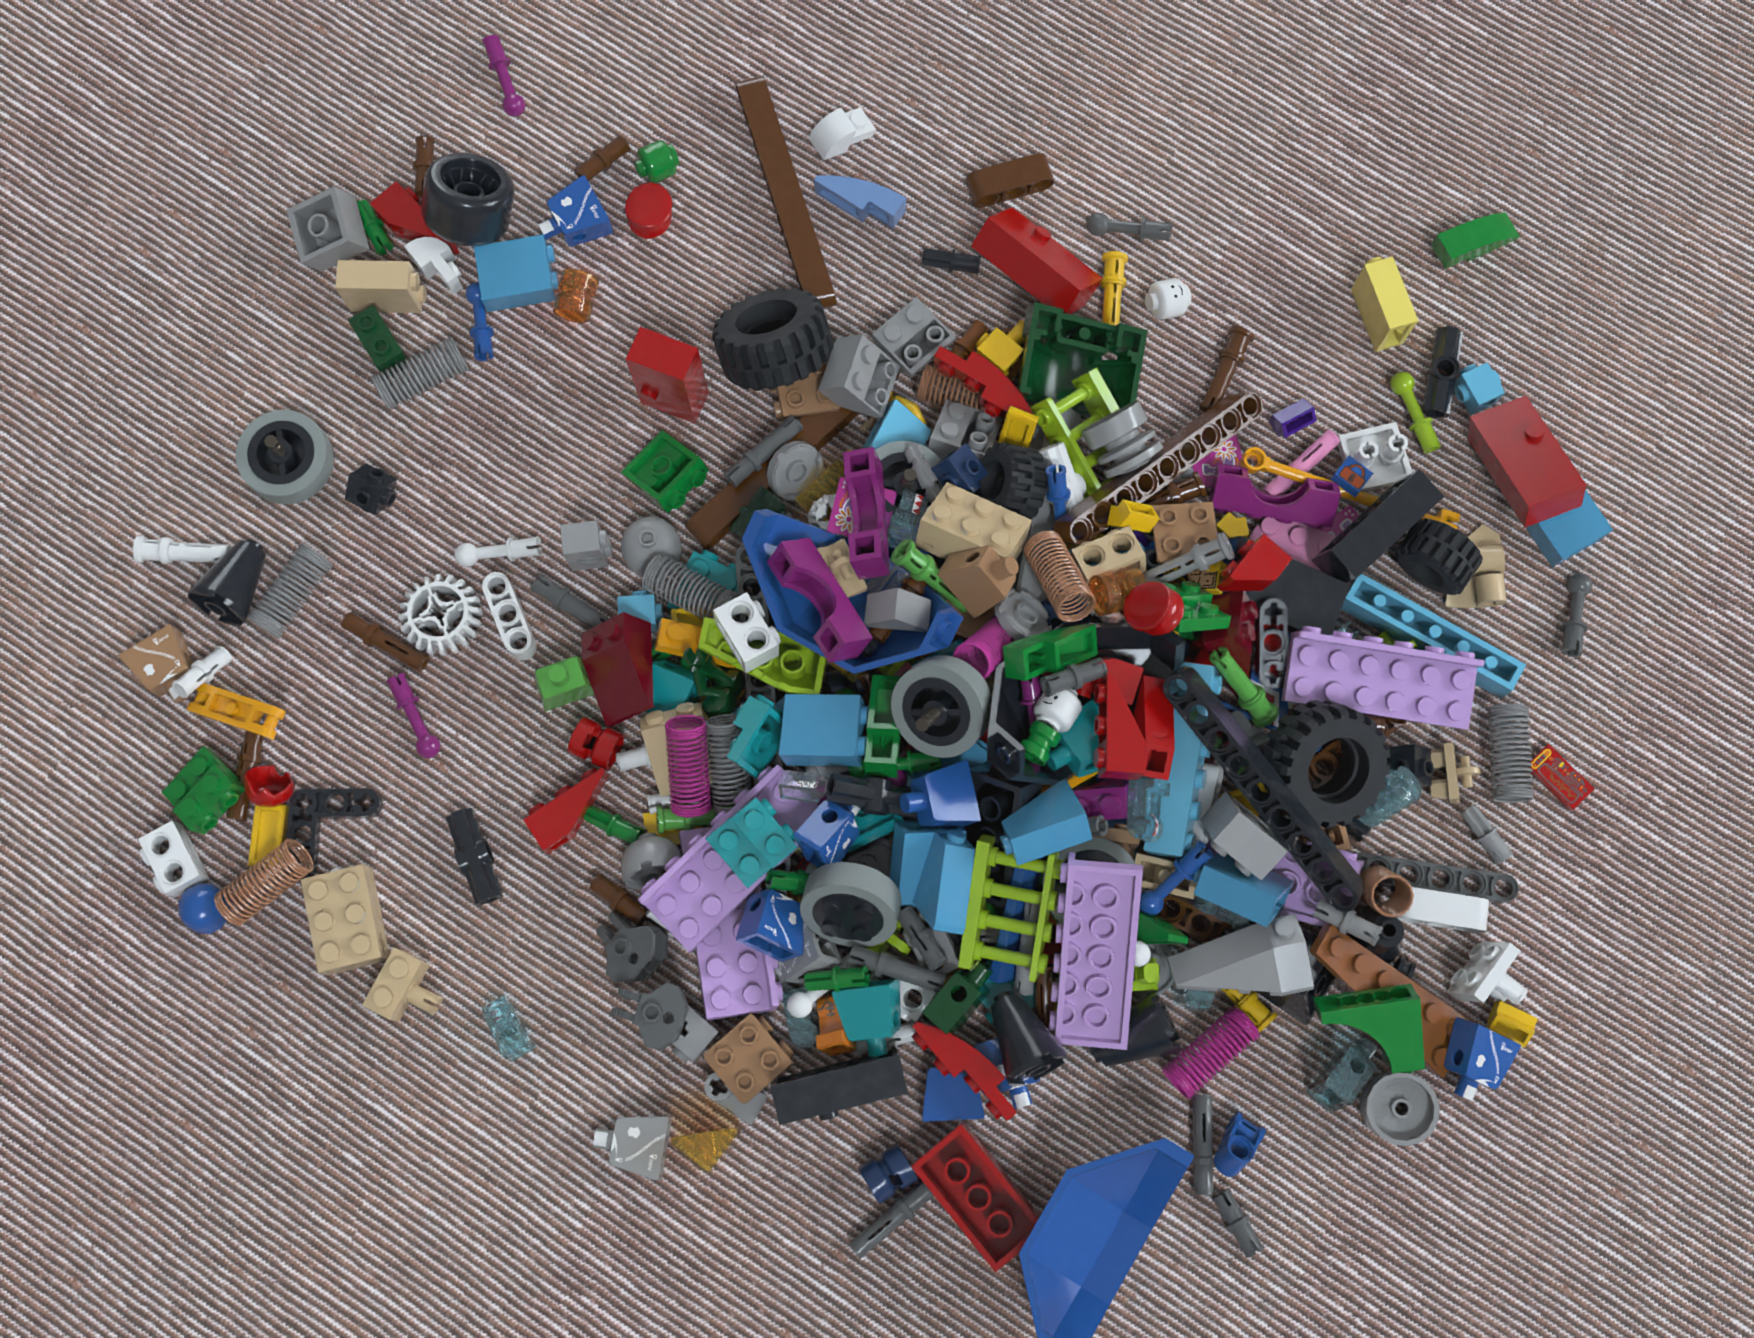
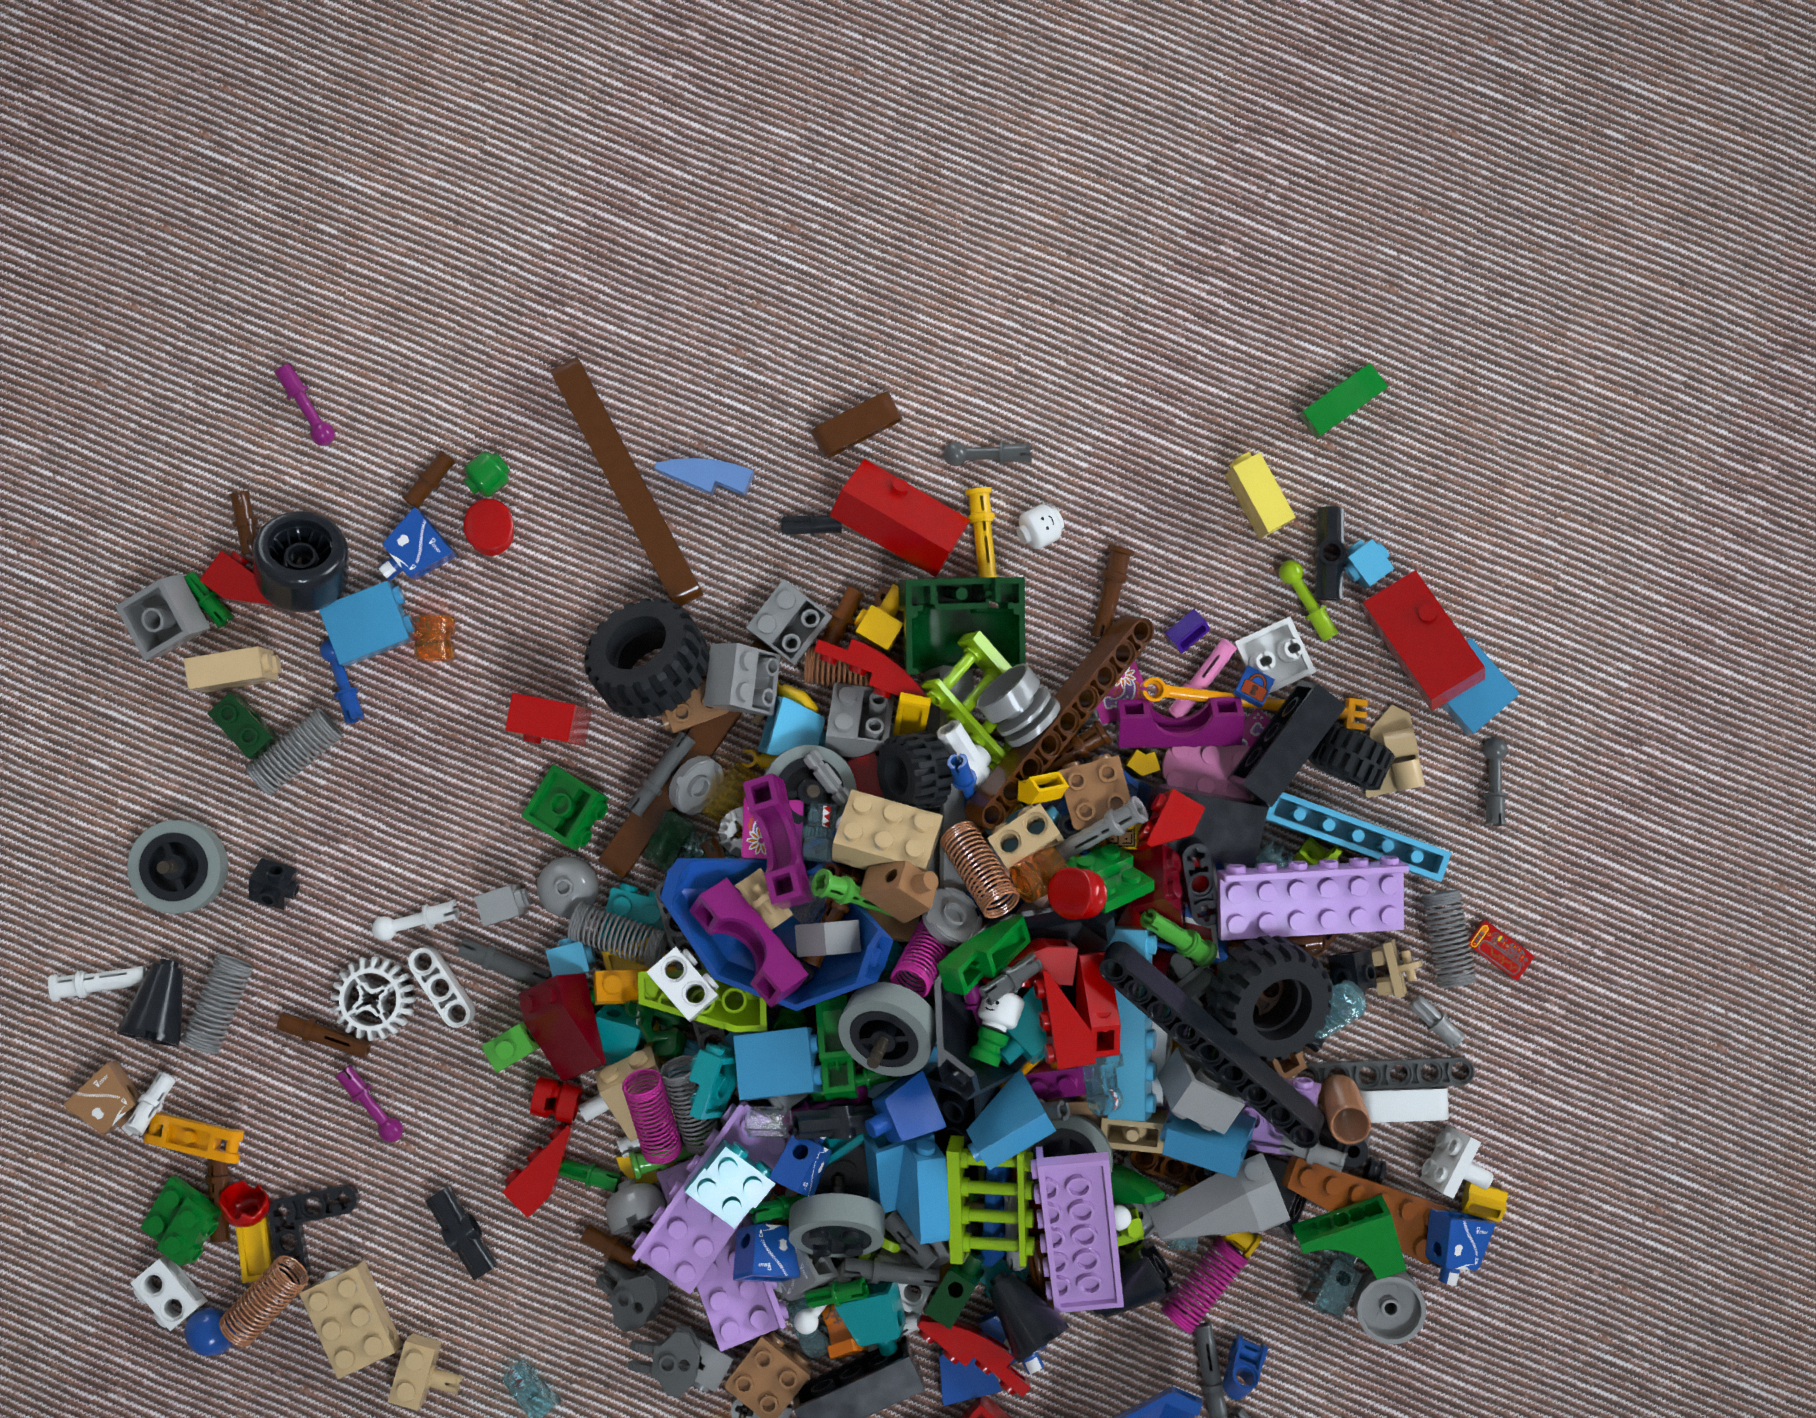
camera: 15 degrees left, 10 degrees up
white brick [404,237,463,295] -> none
white brick [809,107,876,160] -> none
dark blue brick [931,443,988,493] -> none
blue pin [1140,841,1214,915] -> none

